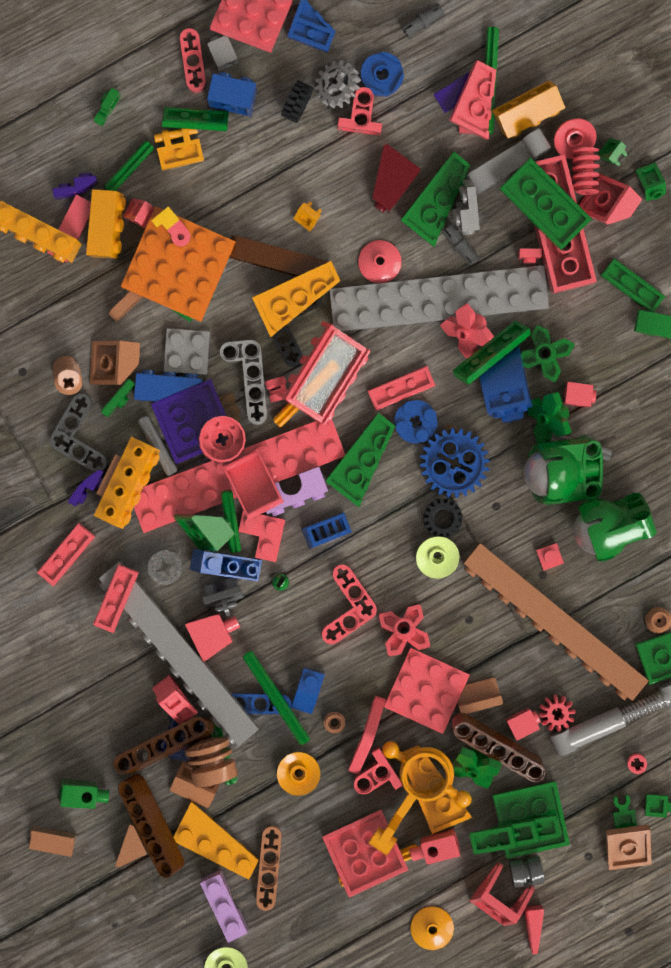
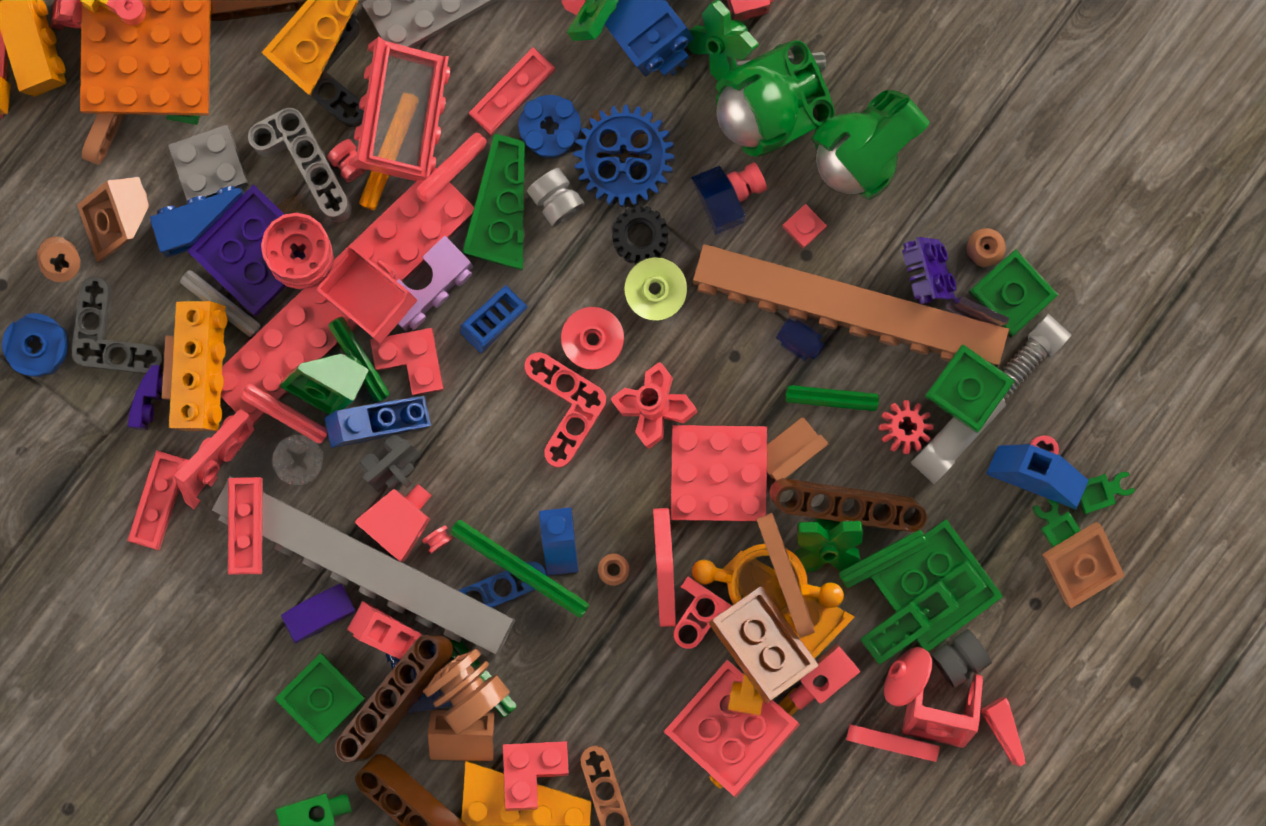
camera: 20 degrees left, 5 degrees down
green plate [101,379,135,418] -> none
green hinge [272,573,289,591] -> none
light orange dish [277,752,320,796] -> none
light orange dish [410,906,454,950] -> none
coral brick [505,708,541,741] -> none
none -> blue plate [2,313,68,377]
none -> coral wing [174,408,254,510]
none -> coral axle [241,384,328,444]
none -> green plate [275,653,366,744]
none -> dark purple slope [281,583,355,644]
none -> coral axle [416,133,487,202]
none -> coral bush [422,525,454,554]
none -> coral plate [503,741,569,811]
none -> light grey wheel [527,168,585,227]
none -> coral dish [561,307,624,370]
none -> clear blue slope [691,165,745,235]
none -> plate [709,586,819,704]
none -> coral wheel [726,162,767,203]
none -> nougat beam [757,513,815,638]
none -> clear blue brick [776,318,824,362]
none -> green axle [785,385,879,411]
none -> green axle [839,530,929,588]
none -> coral beam [846,724,940,762]
none -> coral dish [884,647,932,707]
none -> dark purple hinge [902,237,956,305]
none -> green plate [925,344,1015,433]
none -> piece [945,297,1009,326]
none -> blue slope [986,444,1088,509]

